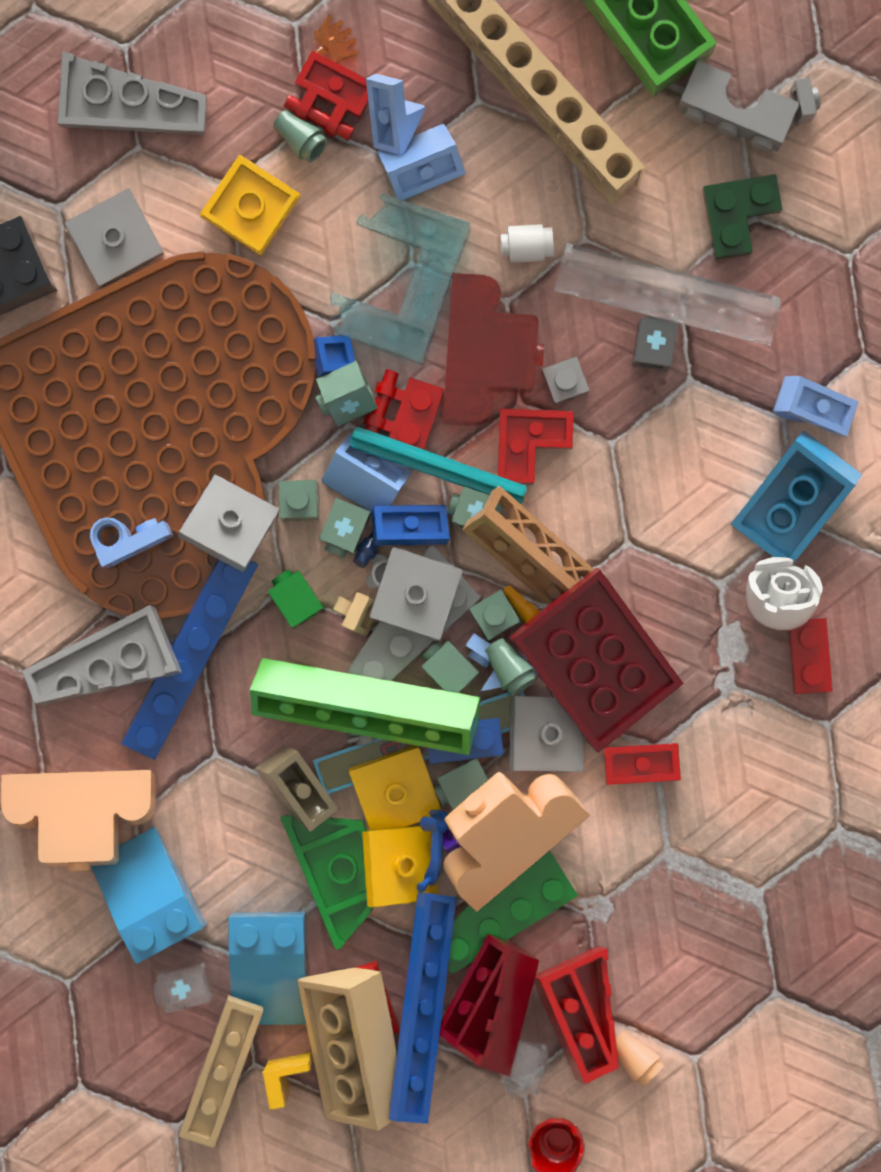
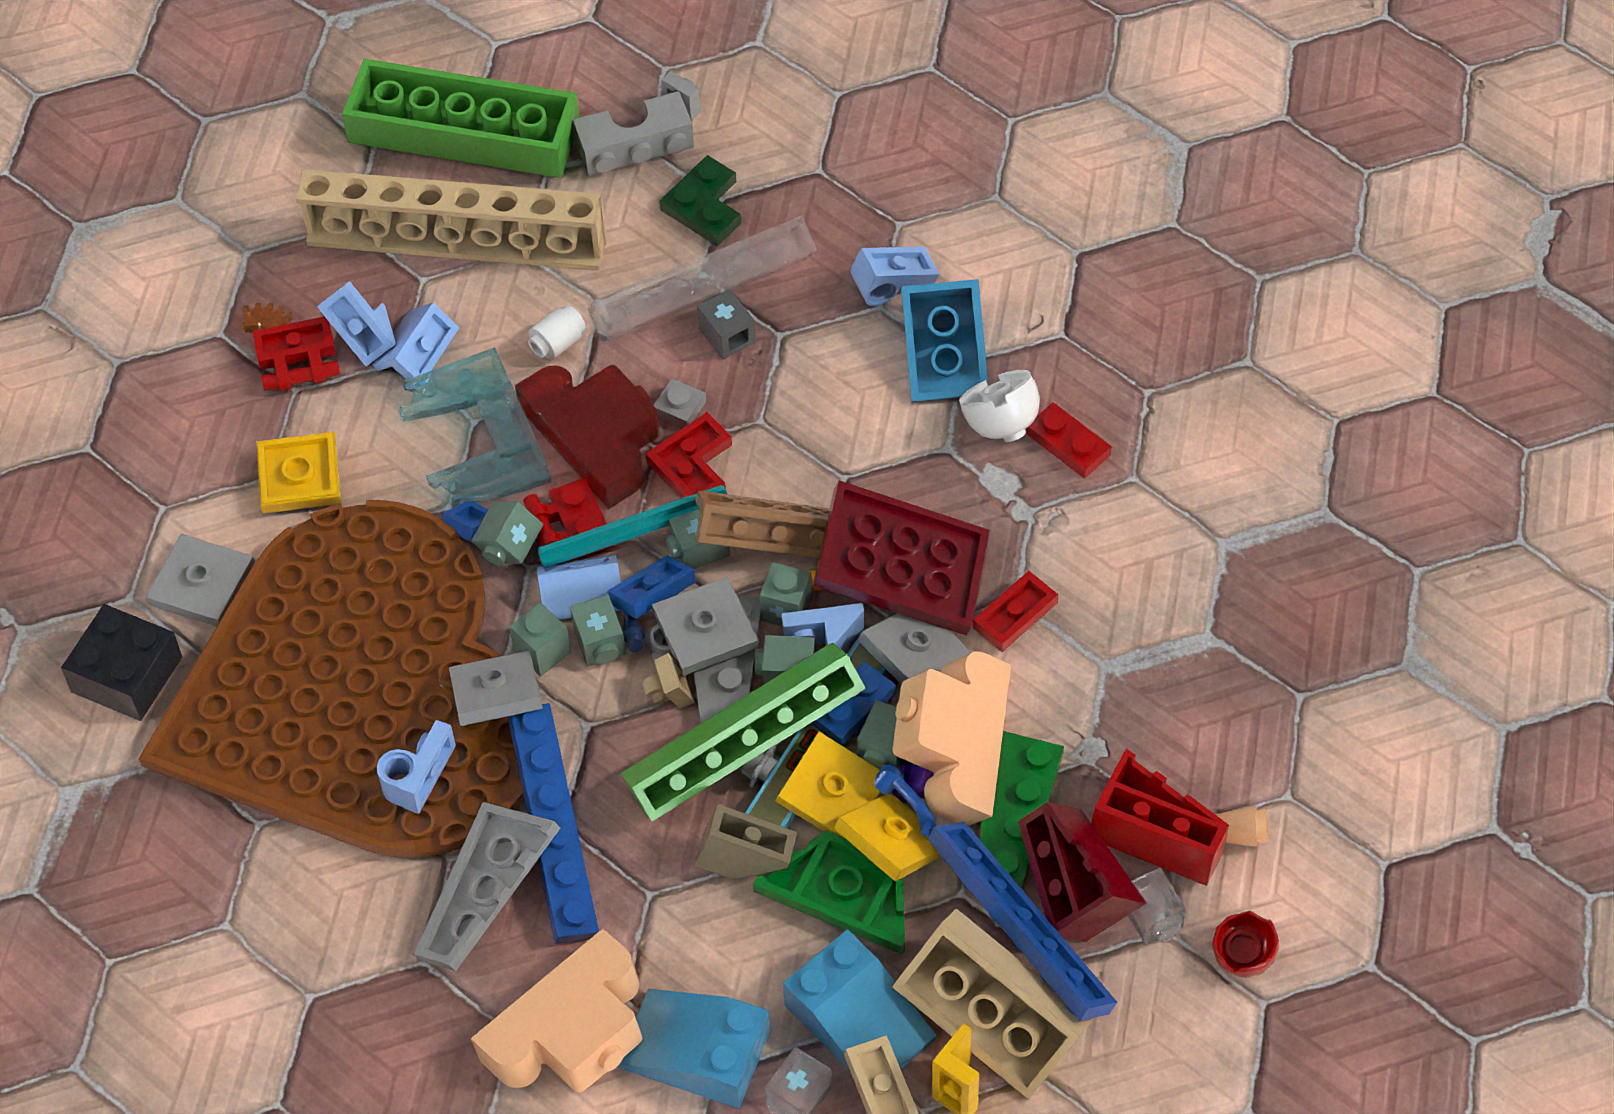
camera: 45 degrees left, 30 degrees down
light grey wing [58,51,208,135] -> none
green brick [268,569,325,629] -> none
sand green cone [273,110,328,162] -> none
sand green cone [485,638,536,696] -> none

